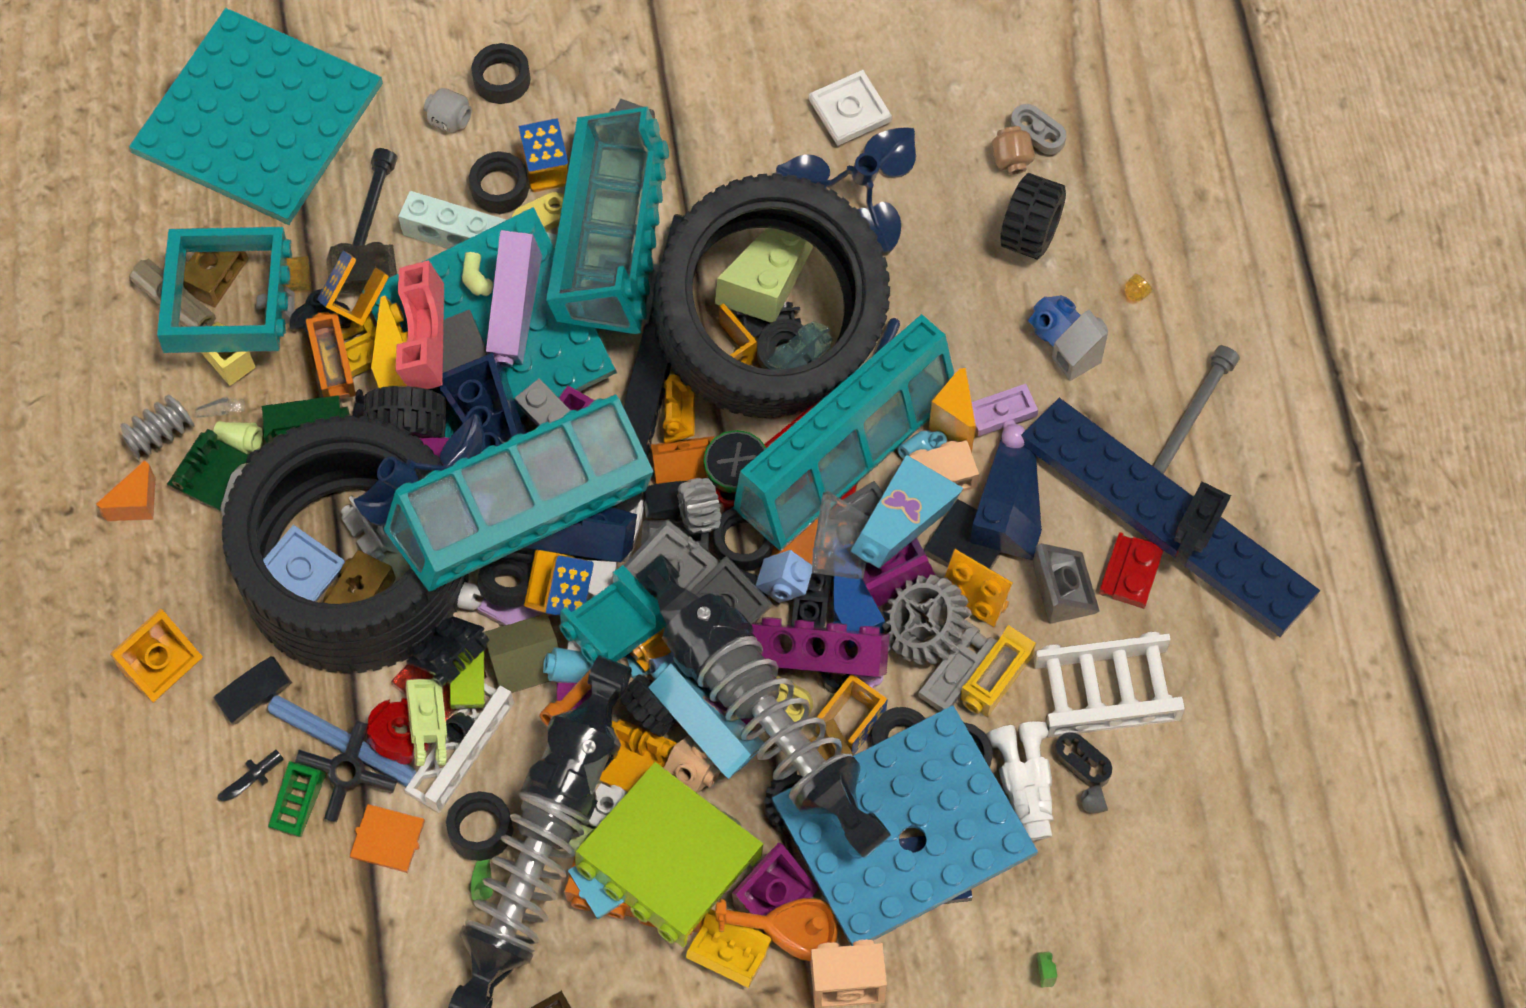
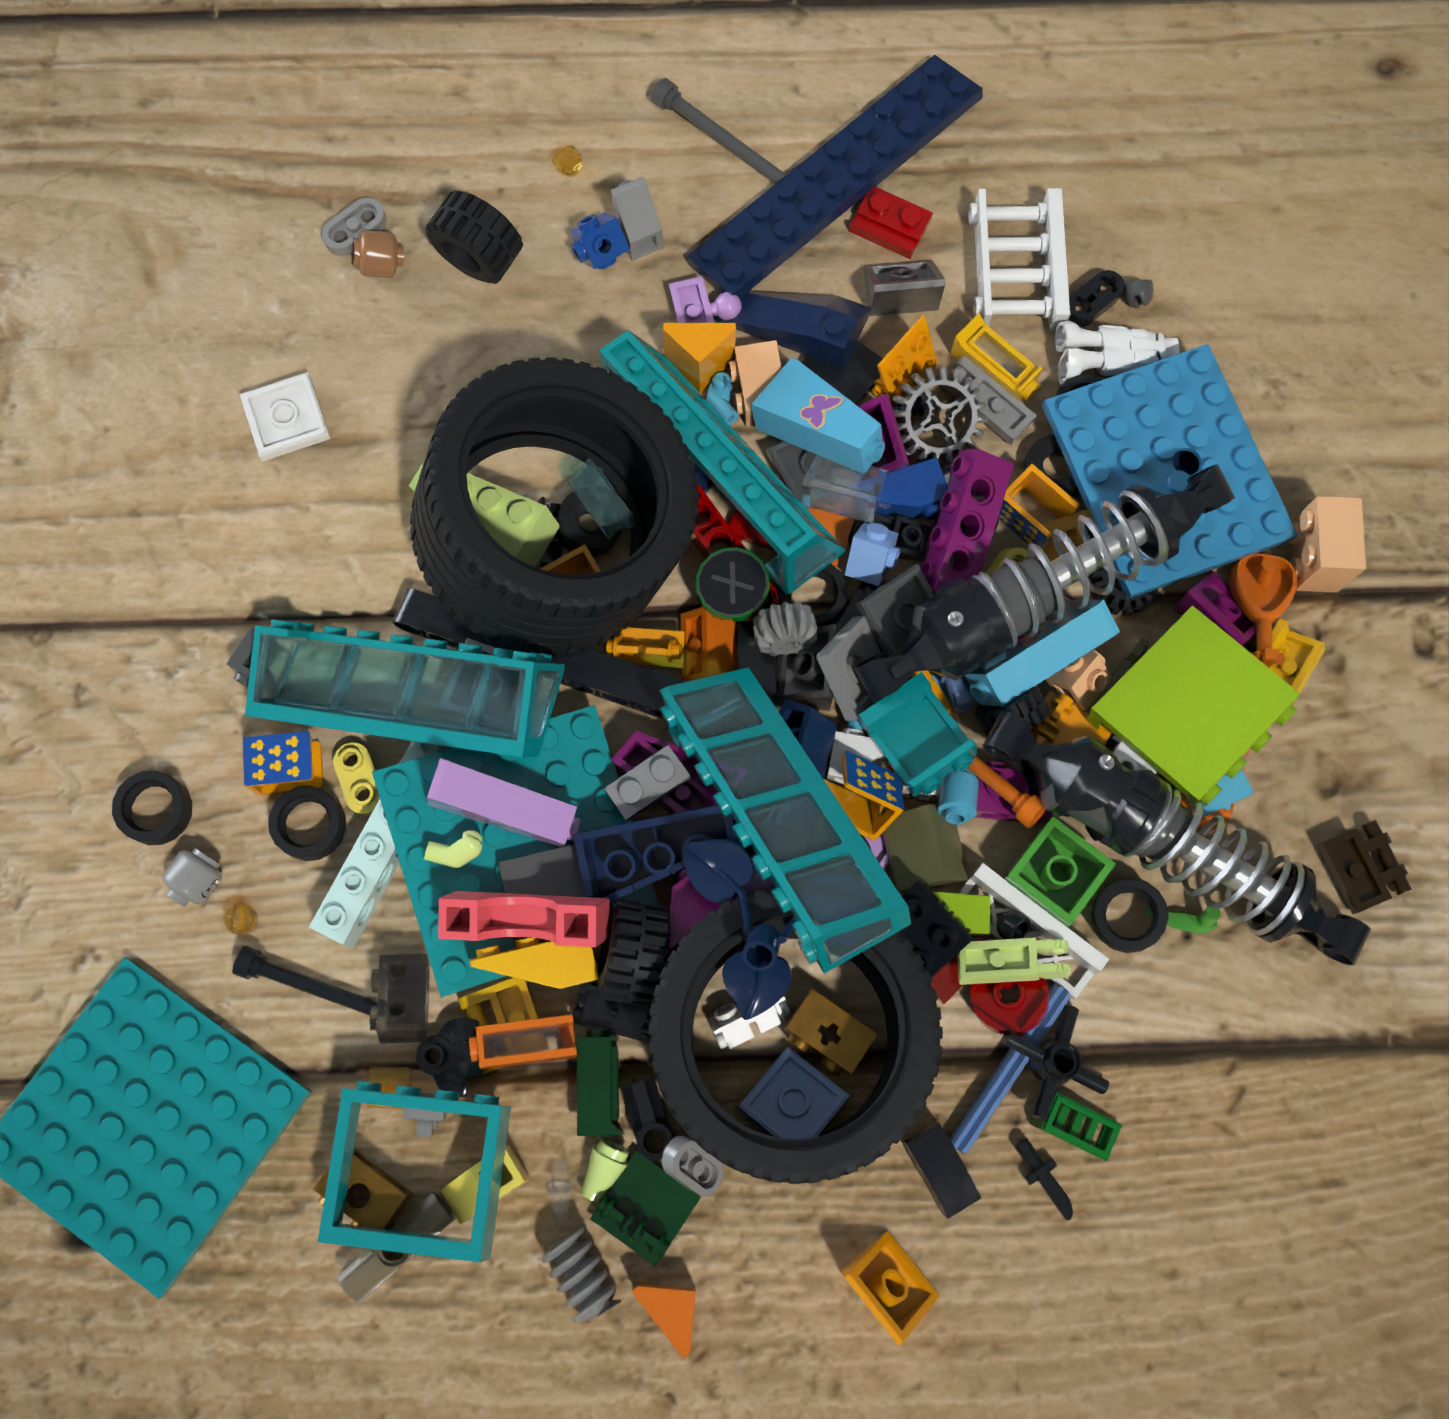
camera: 85 degrees left, 10 degrees up
light orange piece [317,251,389,326] -> none
orange piece [350,804,425,873] -> none
dark blue plant [776,127,916,253] -> none
bright green tile [1037,951,1058,988] -> none
black hinge [1174,481,1232,565] -> none
none -> clear yellow hinge [223,903,258,935]
none -> bright green brick [1003,816,1116,927]

